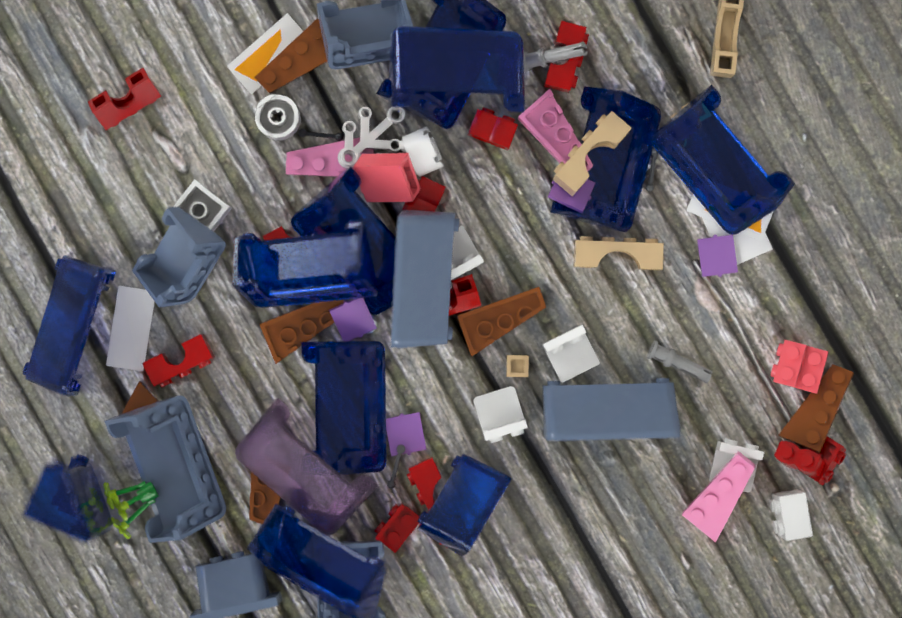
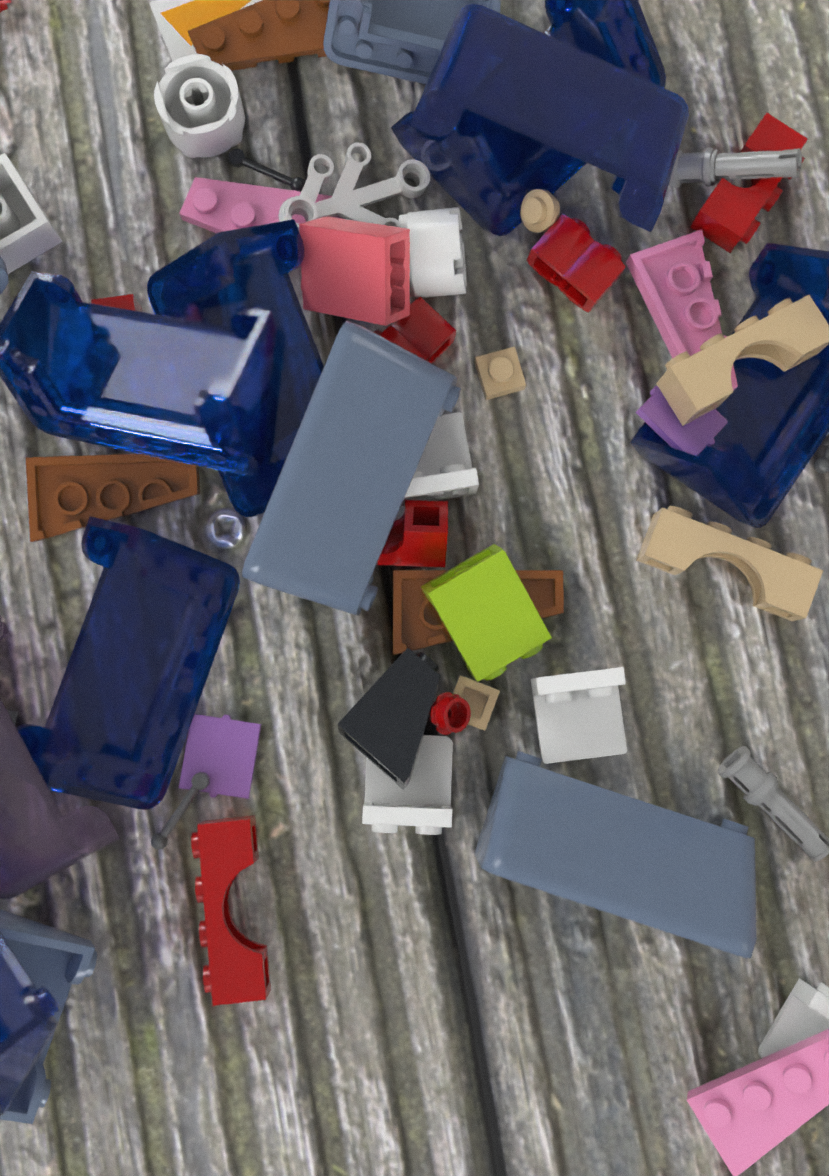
camera: 15 degrees right, 5 degrees down
medium lavender piece [329,295,377,343] -> none
red bracket [374,502,423,553] -> none
clear blue windscreen [417,454,512,556] -> none
none -> black slope [337,648,441,790]
none -> lime panel [421,544,552,682]
none -> red plate [430,692,471,735]
none -> tan plate [474,346,526,400]
none -> tan plate [520,189,560,233]

